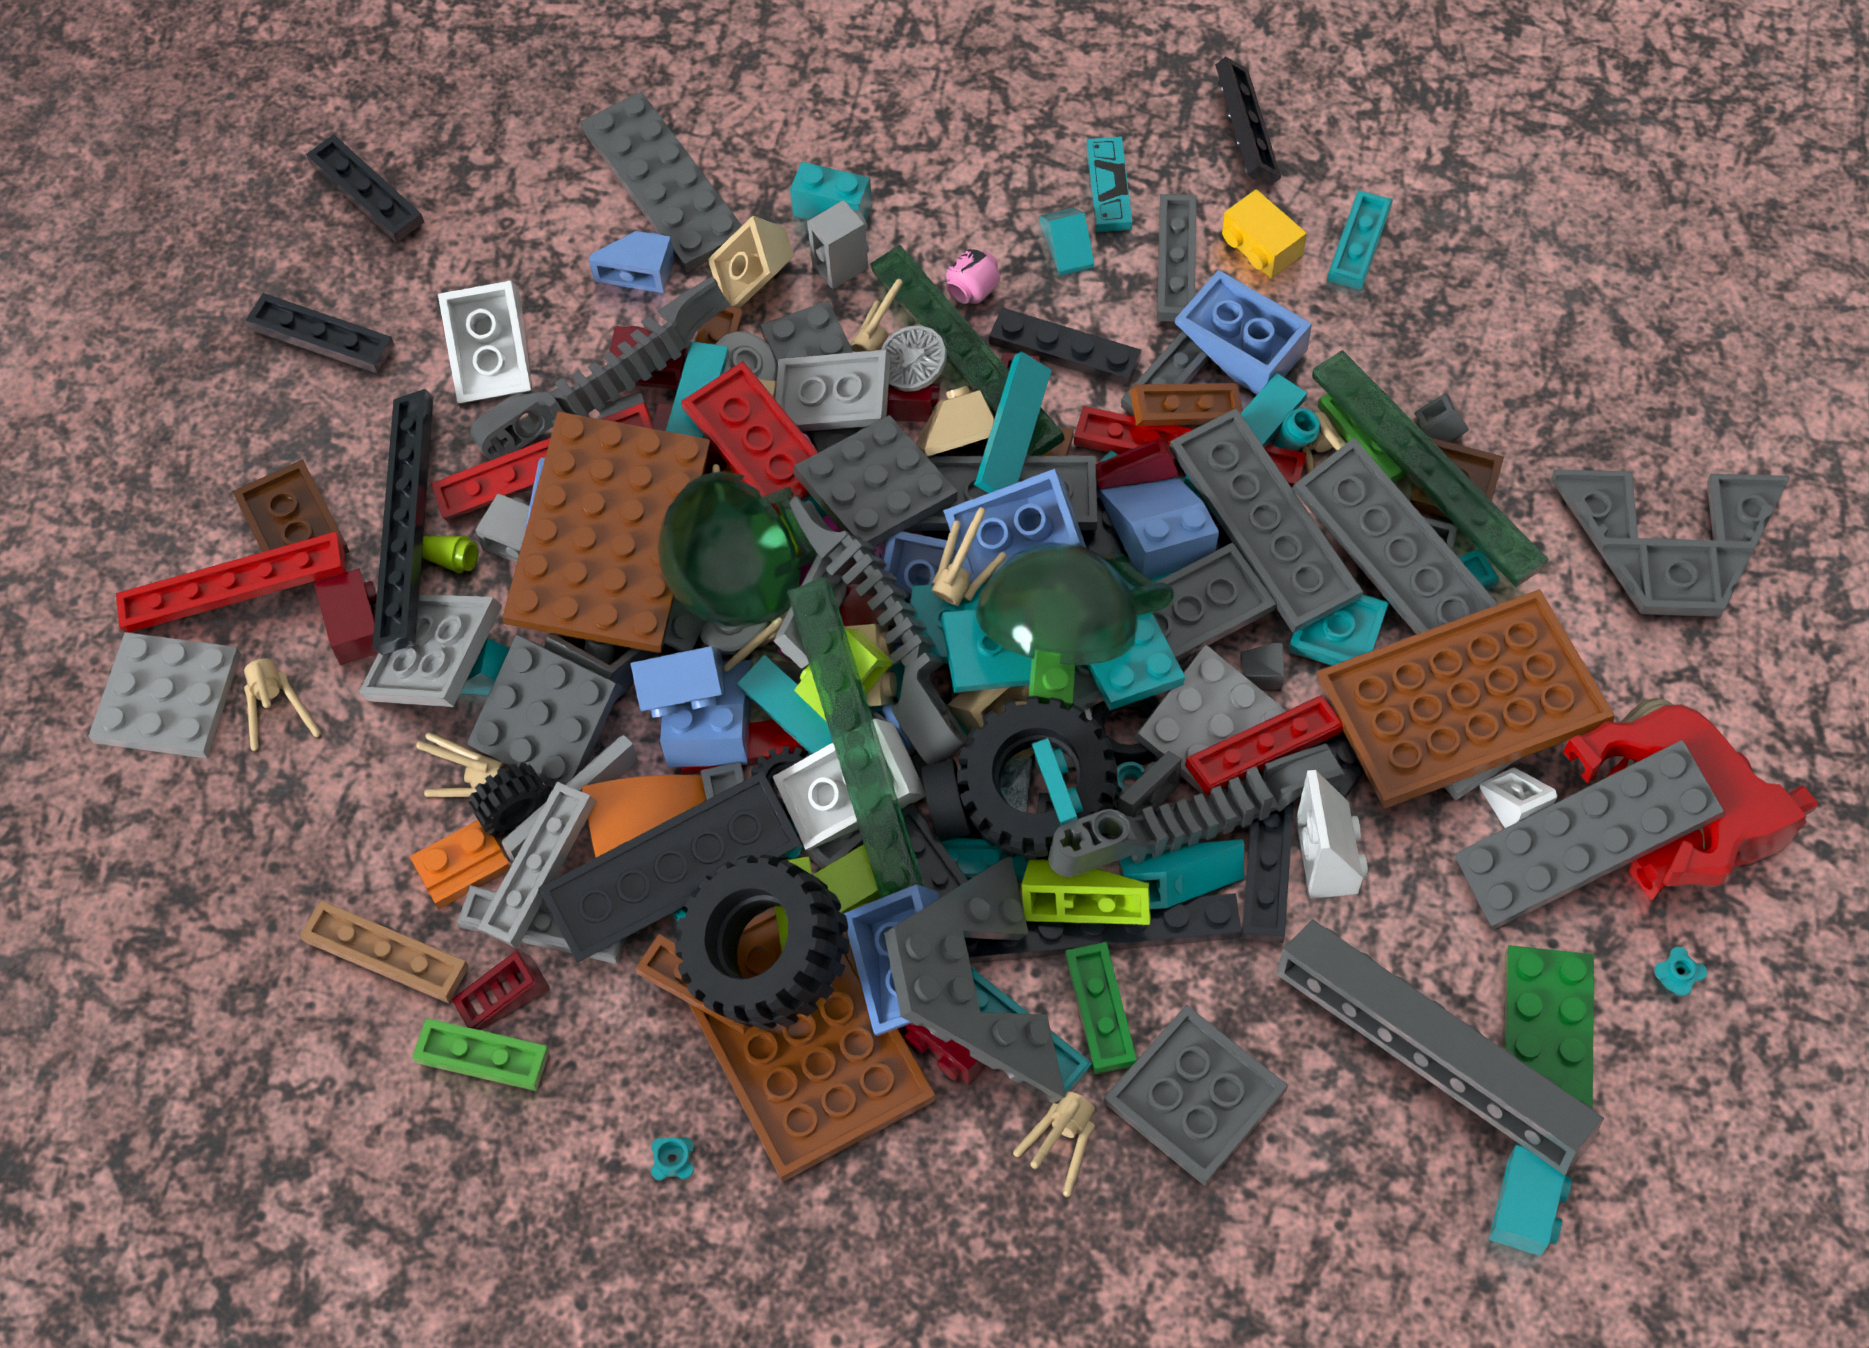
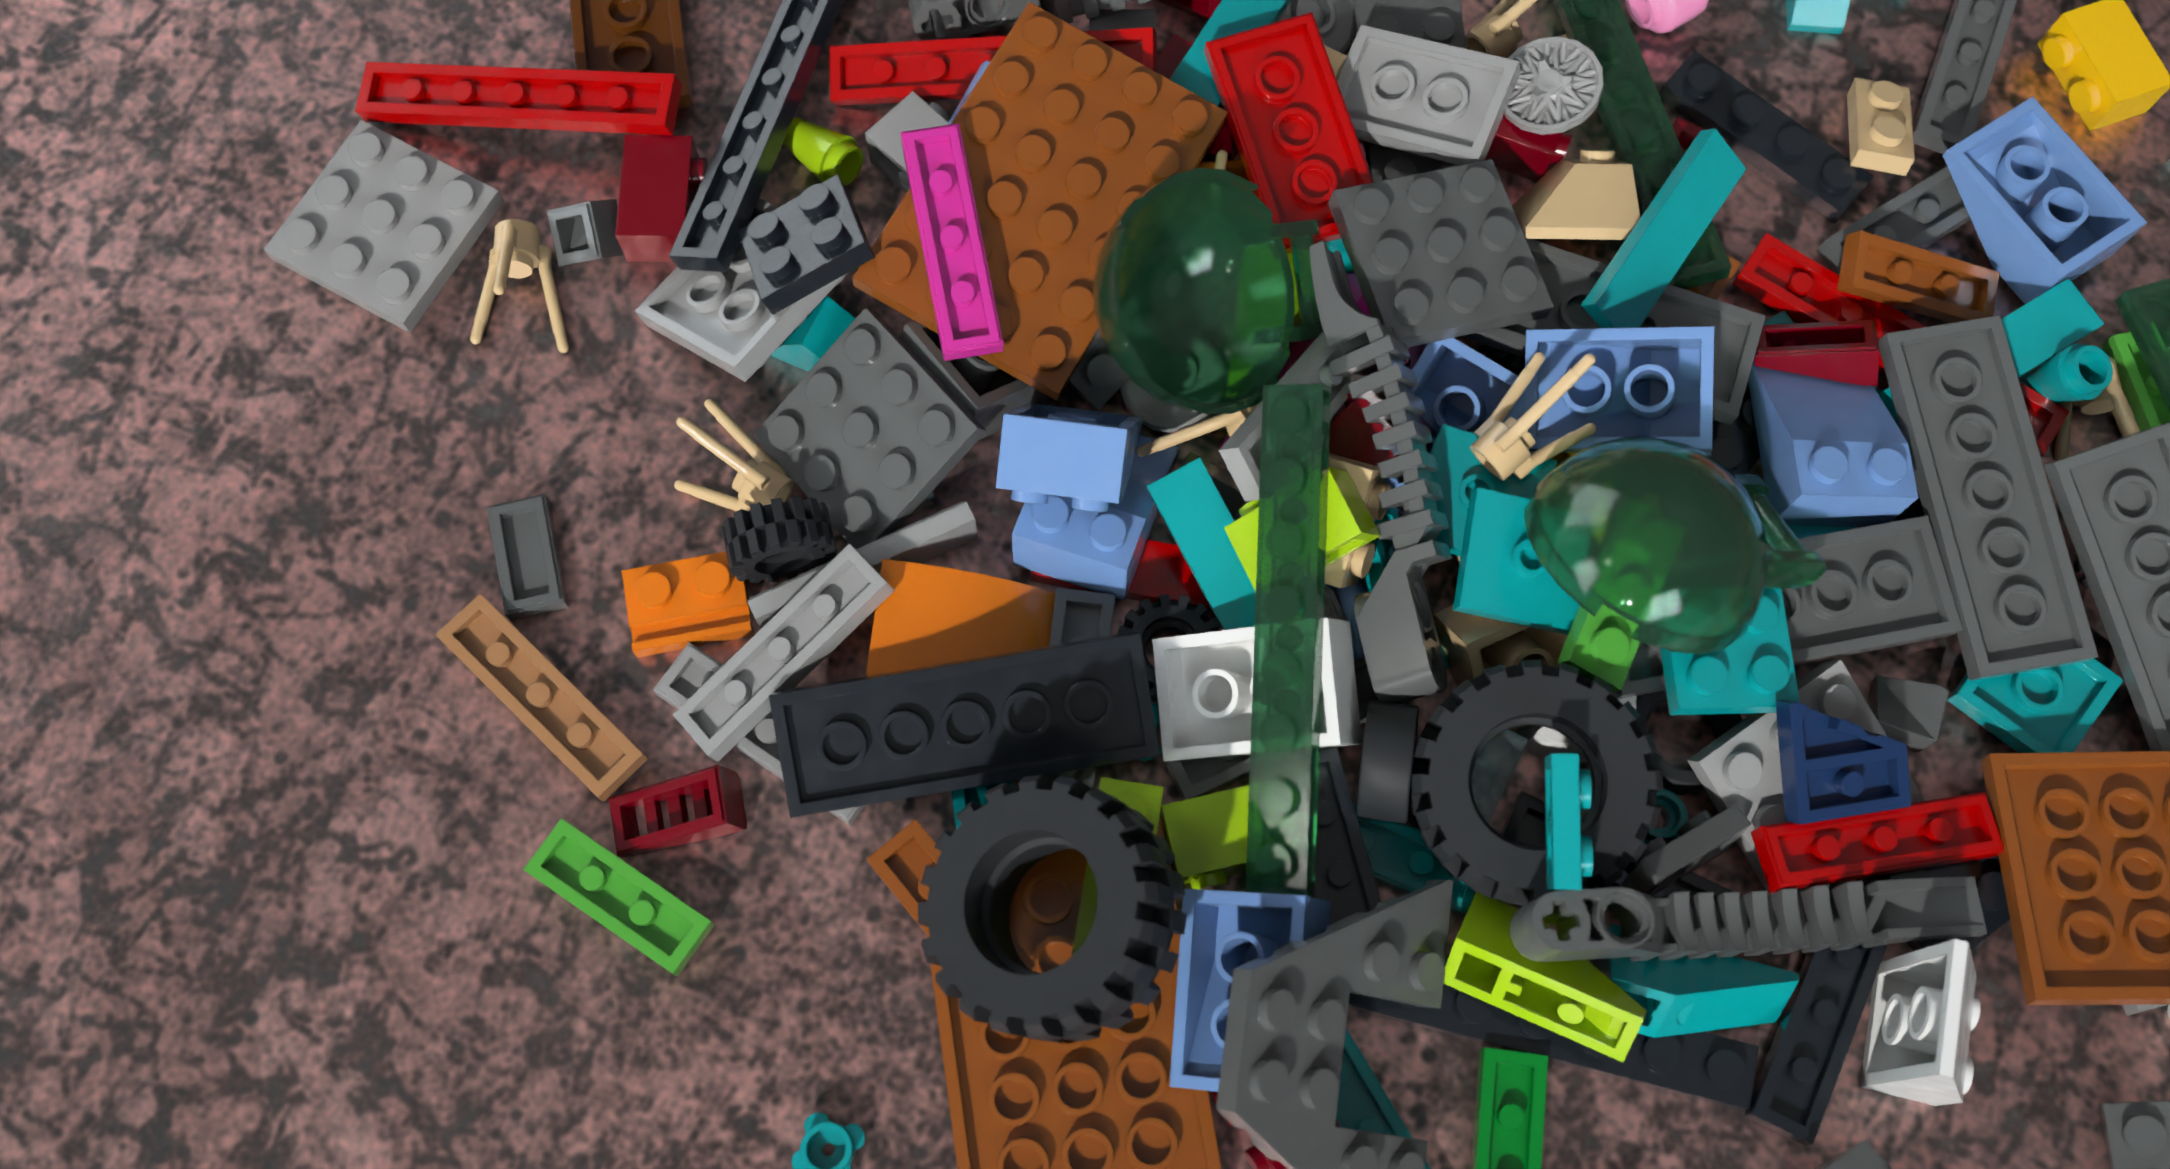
camera: 15 degrees right, 10 degrees up
none -> dark grey tile [487,494,569,621]
none -> dark grey slope [547,199,624,266]
none -> plate [738,174,875,315]
none -> dark pink tile [901,123,1004,361]
none -> dark blue wing [1775,699,1912,825]
none -> tan plate [1847,78,1915,176]

